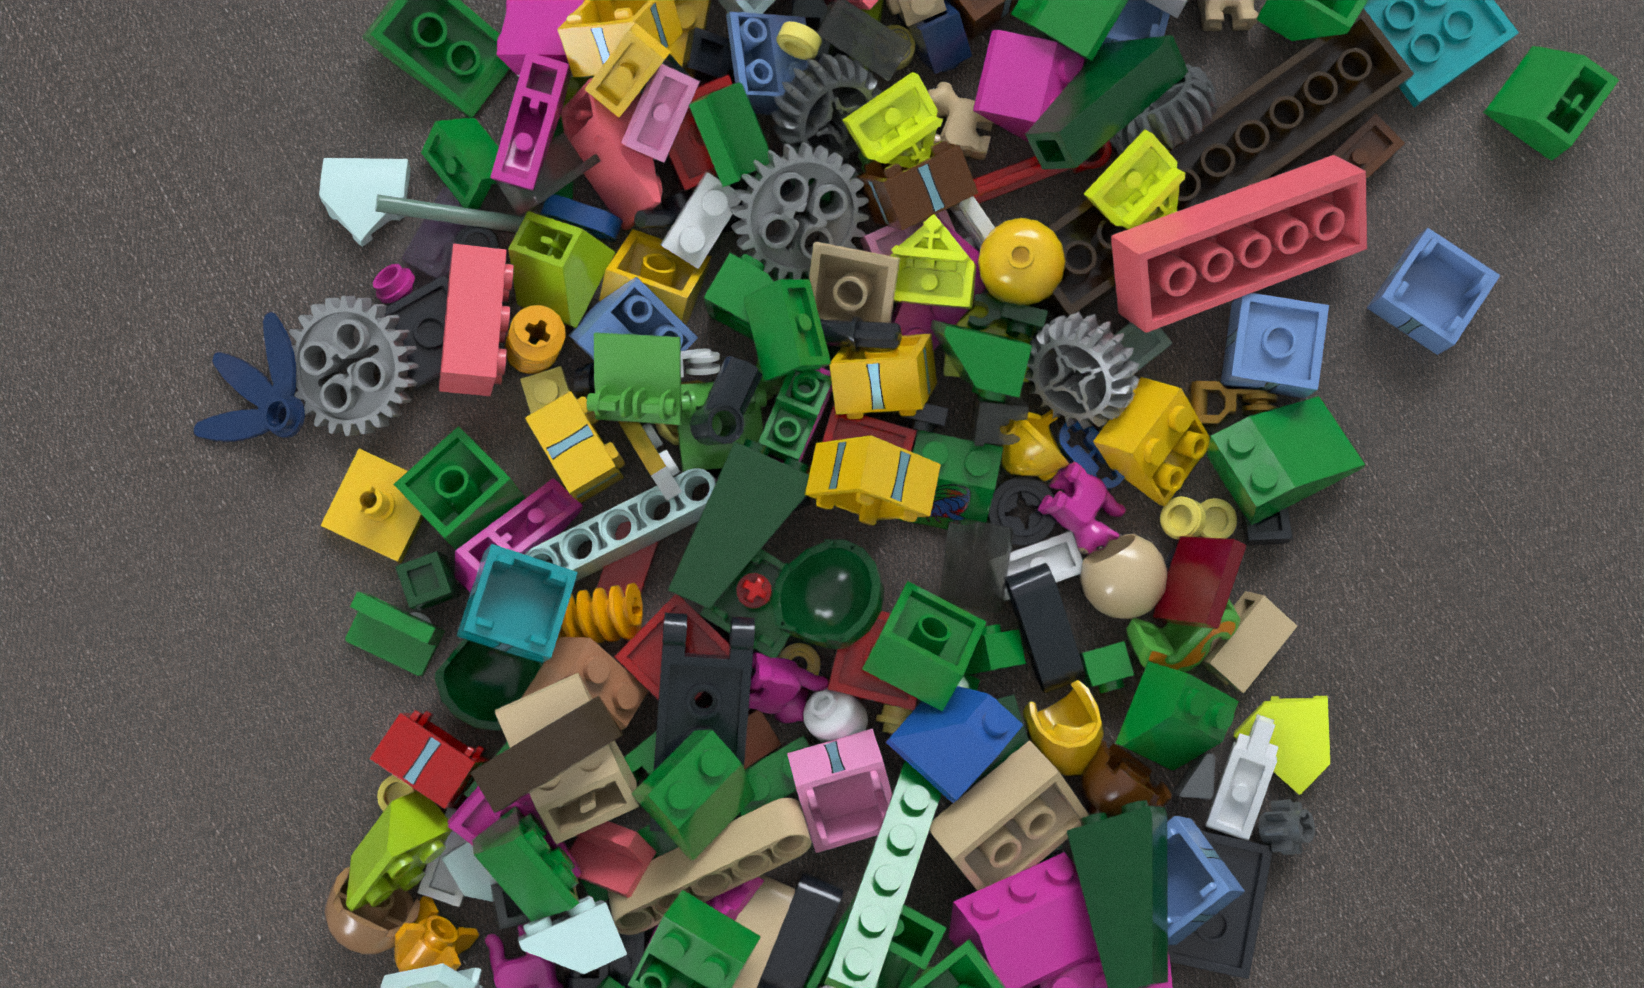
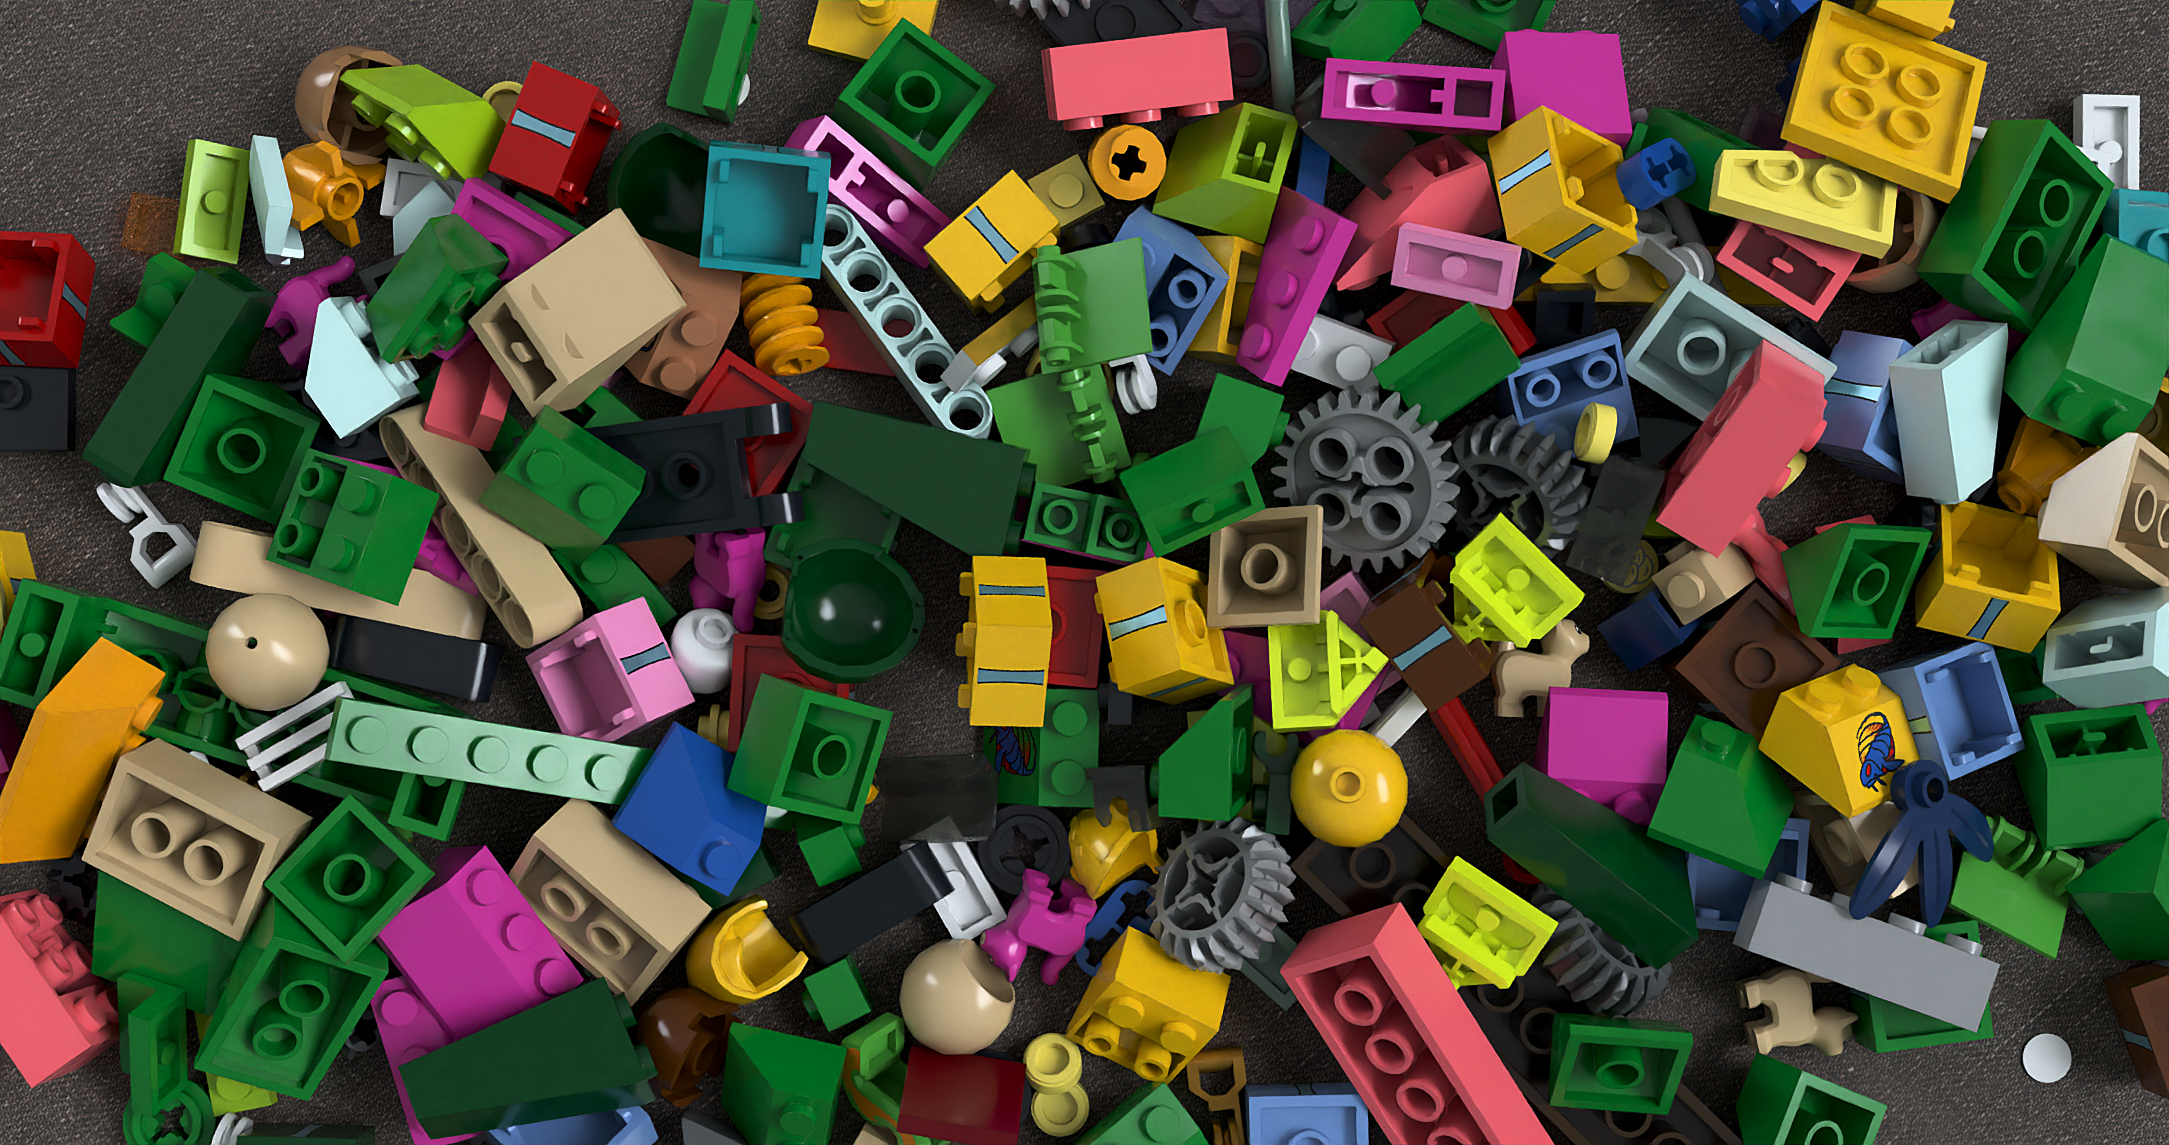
camera: 80 degrees right, 5 degrees up
dark green brick [395,551,461,611] -> none
dark brown slope [470,696,623,813] -> none
yellow plate [584,23,670,118] -> none
black piece [690,356,762,446] -> none
red axle [736,573,772,608] -> none
black axle [820,317,902,352] -> none
none -> dark pink wing [1235,185,1359,387]
none -> green slope [1548,1012,1693,1115]

